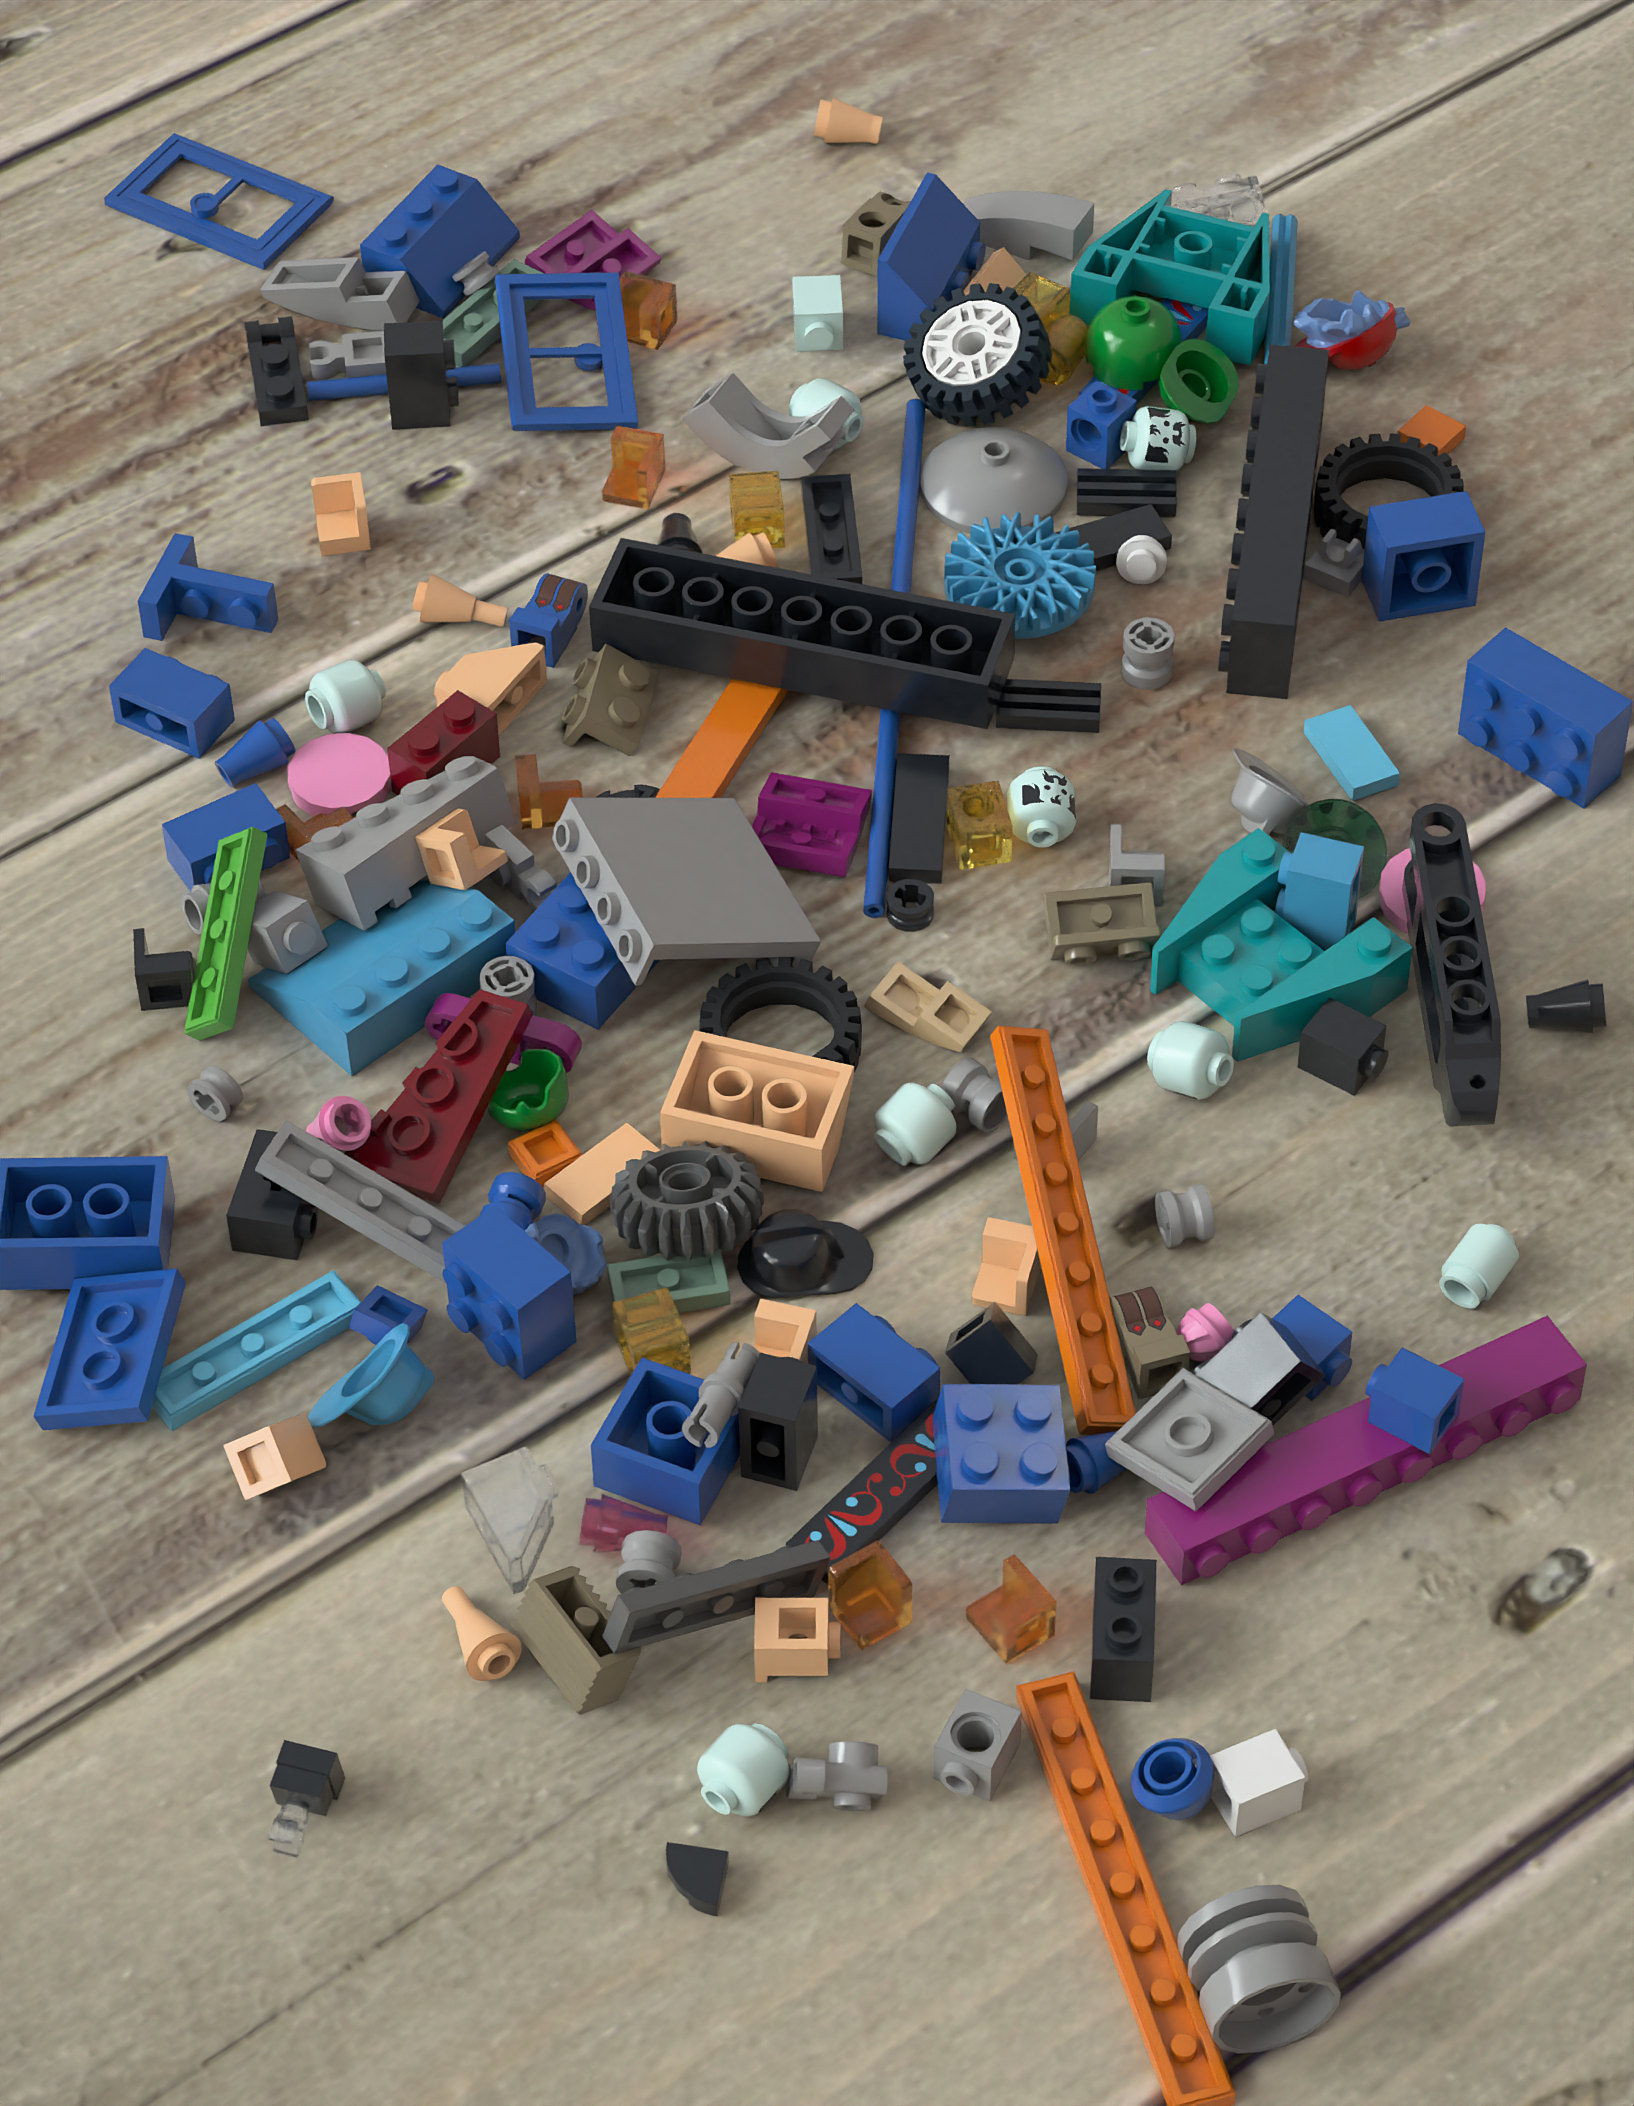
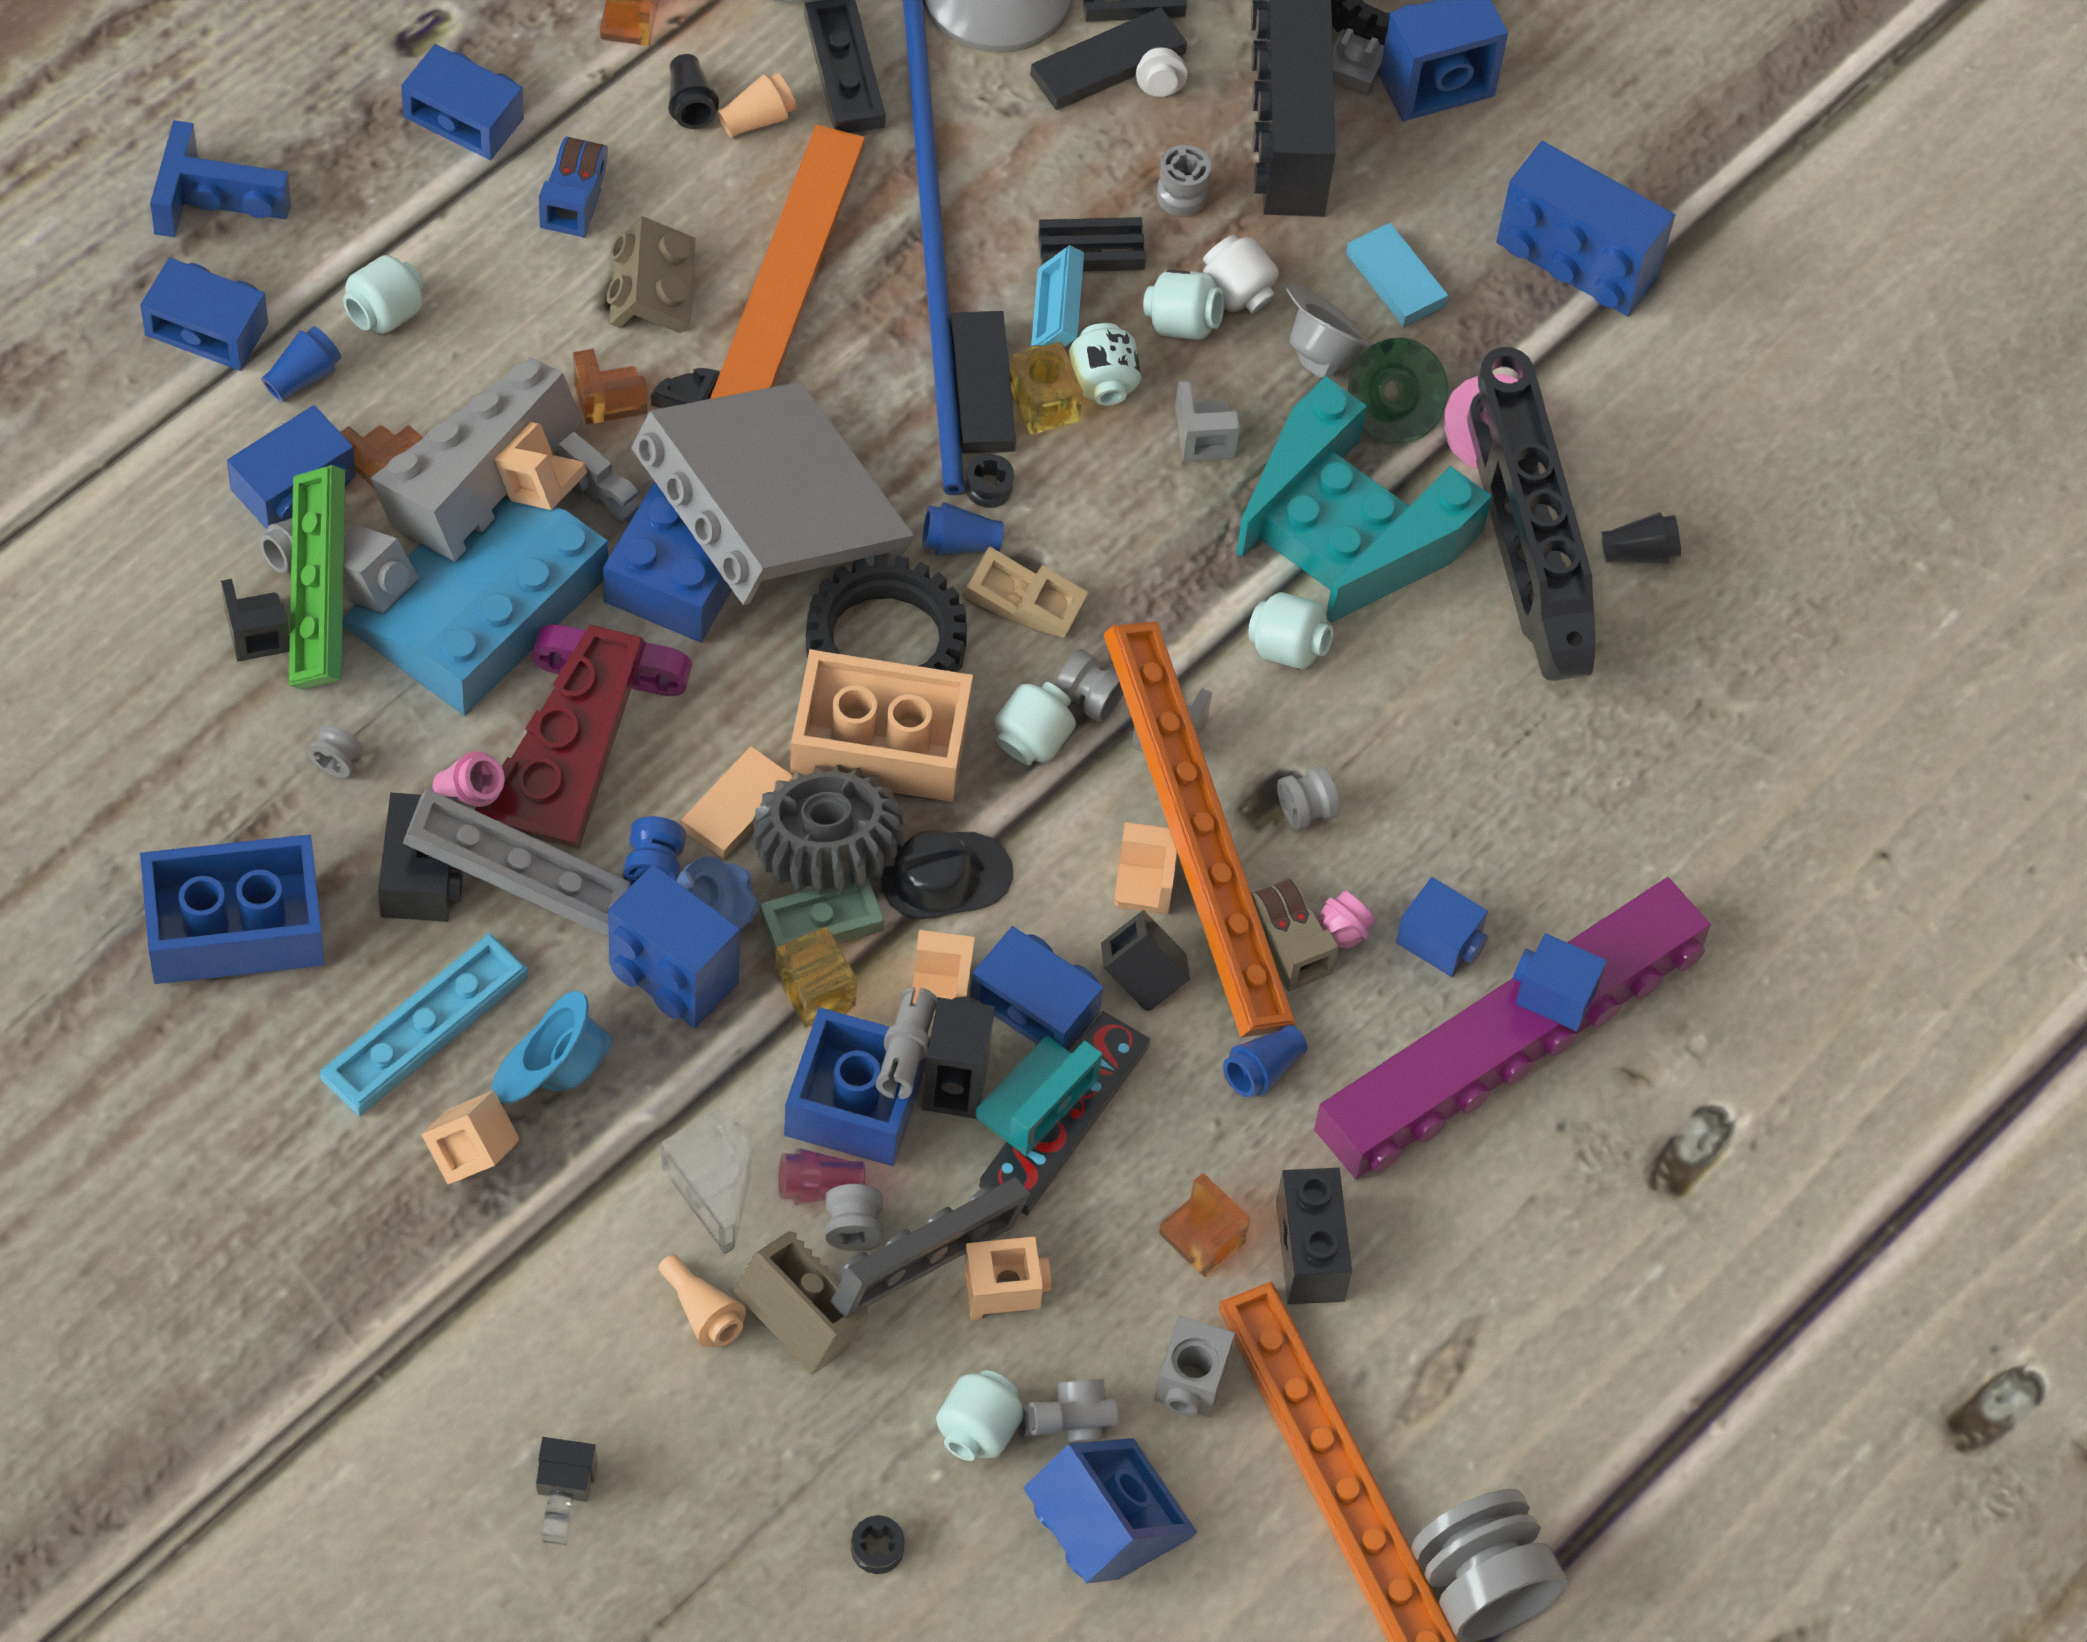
camera: 15 degrees left, 10 degrees up
blue plate [33,1269,186,1430] -> none
bright pink tile [288,733,391,821] -> none
light nougat panel [311,472,371,556] -> none
blue plate [348,1285,428,1345] -> none
dark red brick [387,690,500,795] -> none
light nougat cone [413,573,508,627] -> none
light nougat slope [434,642,547,735] -> none
light grey wheel [480,956,537,1016] -> none
green hair [487,1049,569,1132] -> none
orange tile [508,1119,583,1188] -> none
black brick [589,538,1015,729] -> none
black tile [666,1842,729,1916] -> none
clear yellow brick [729,470,785,549] -> none
magenta slope [752,772,872,877] -> none
clear orange panel [828,1540,912,1650] -> none
brick [932,1384,1070,1524] -> none
dark azure wheel [944,512,1096,639] -> none
dark tan bracket [1043,882,1162,965] -> none
light grey tile [1105,1368,1274,1511] -> none
blue cone [1131,1738,1214,1820] -> none
brick [1192,1312,1326,1425] -> none
white brick [1210,1729,1308,1837] -> none
dark azure brick [1275,832,1364,951] -> none
black brick [1297,997,1388,1096] -> none
light aqua brick [1439,1224,1519,1309] -> none
none -> blue brick [401,44,524,161]
none -> black bush [851,1515,905,1574]
none -> blue cone [922,502,1004,555]
none -> teal panel [976,1037,1102,1156]
none -> blue slope [1023,1438,1197,1584]
none -> medium azure tile [1031,245,1084,360]
none -> light aqua head [1143,269,1224,340]
none -> white head [1203,234,1279,314]

